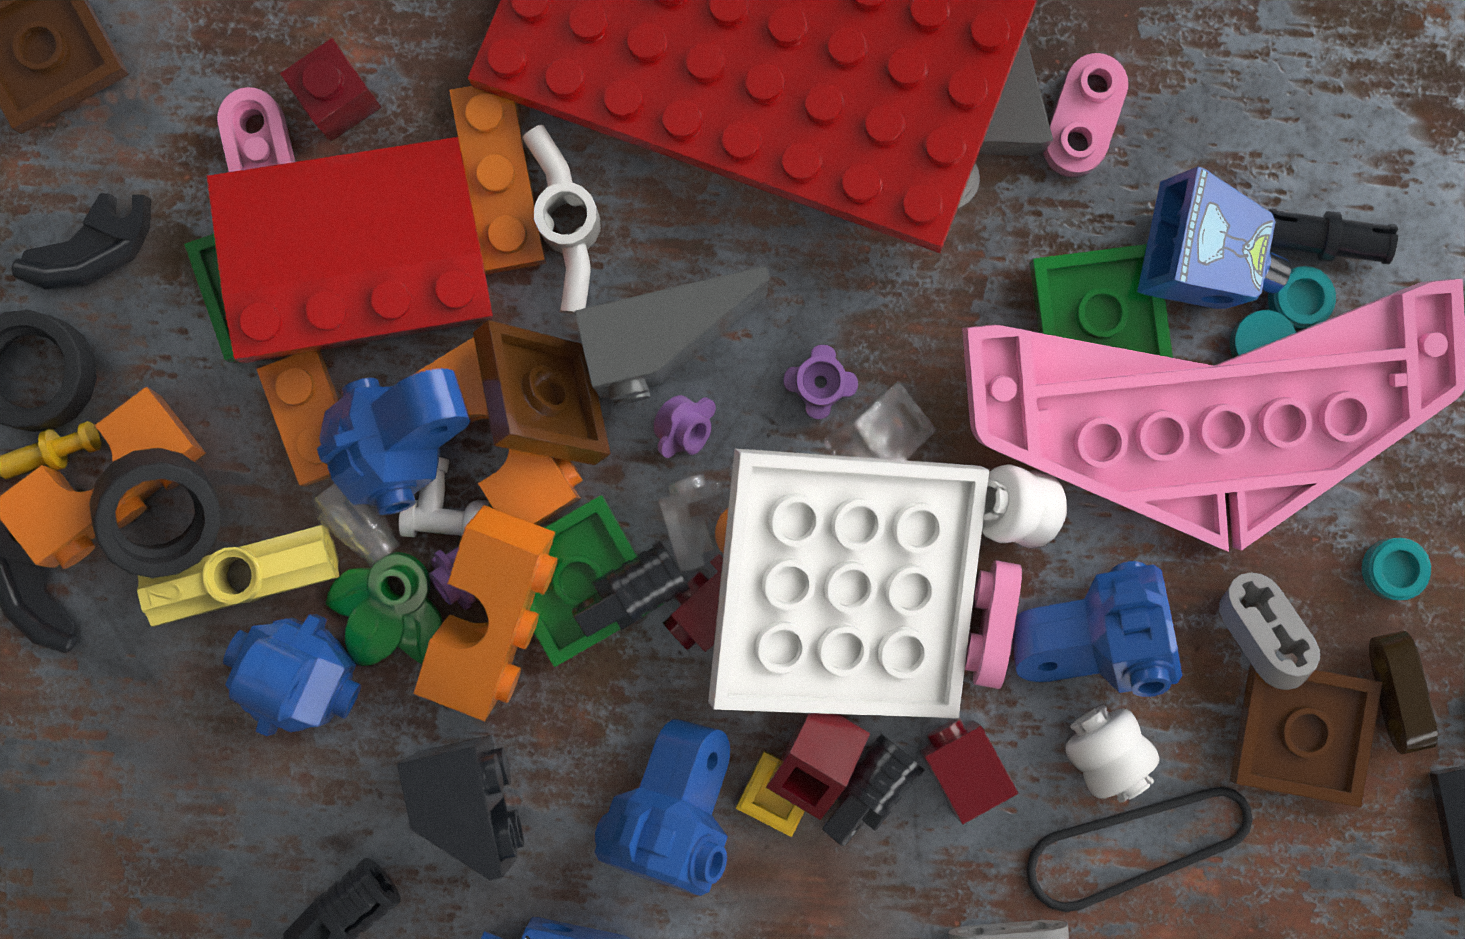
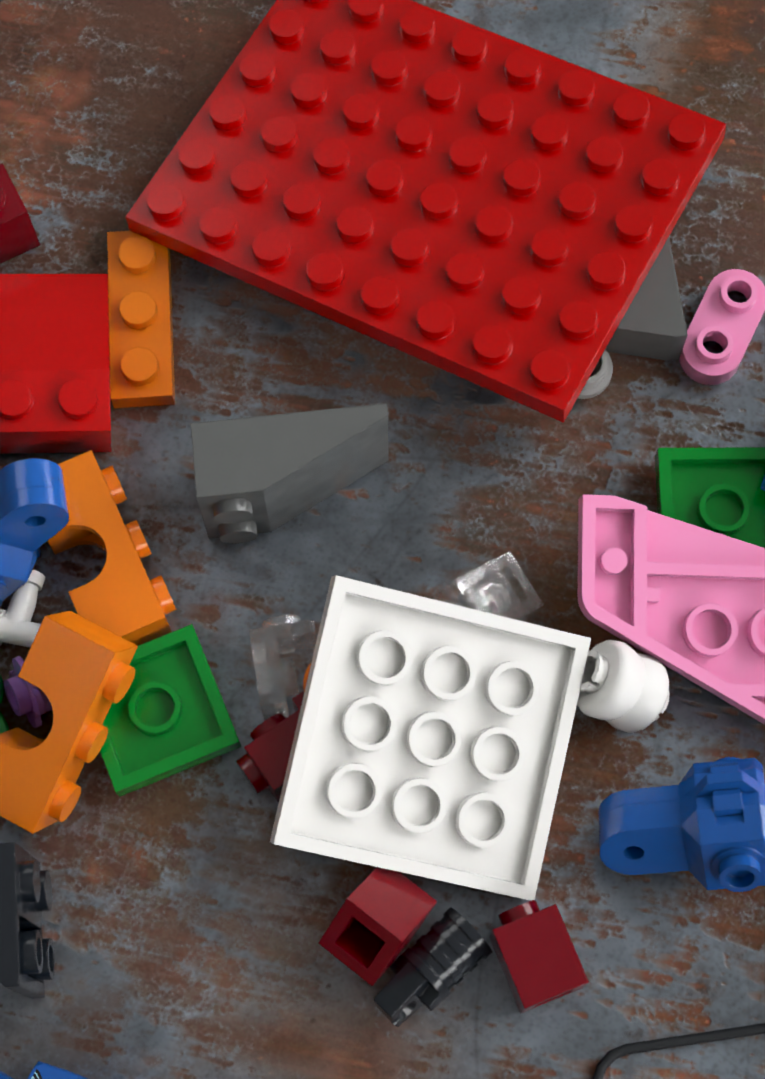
camera: 10 degrees right, 15 degrees down
reddish brown plate [473,320,611,465] -> none
white piece [522,125,601,315] -> none
black hinge [572,540,690,637] -> none
blue piece [594,719,730,896] -> none
medium lavender plate [654,395,716,458] -> none
yellow tile [736,750,805,837] -> none
medium lavender plate [783,345,858,419] -> none
bright pink plate [965,560,1022,689] -> none
white piece [1065,705,1159,802] -> none

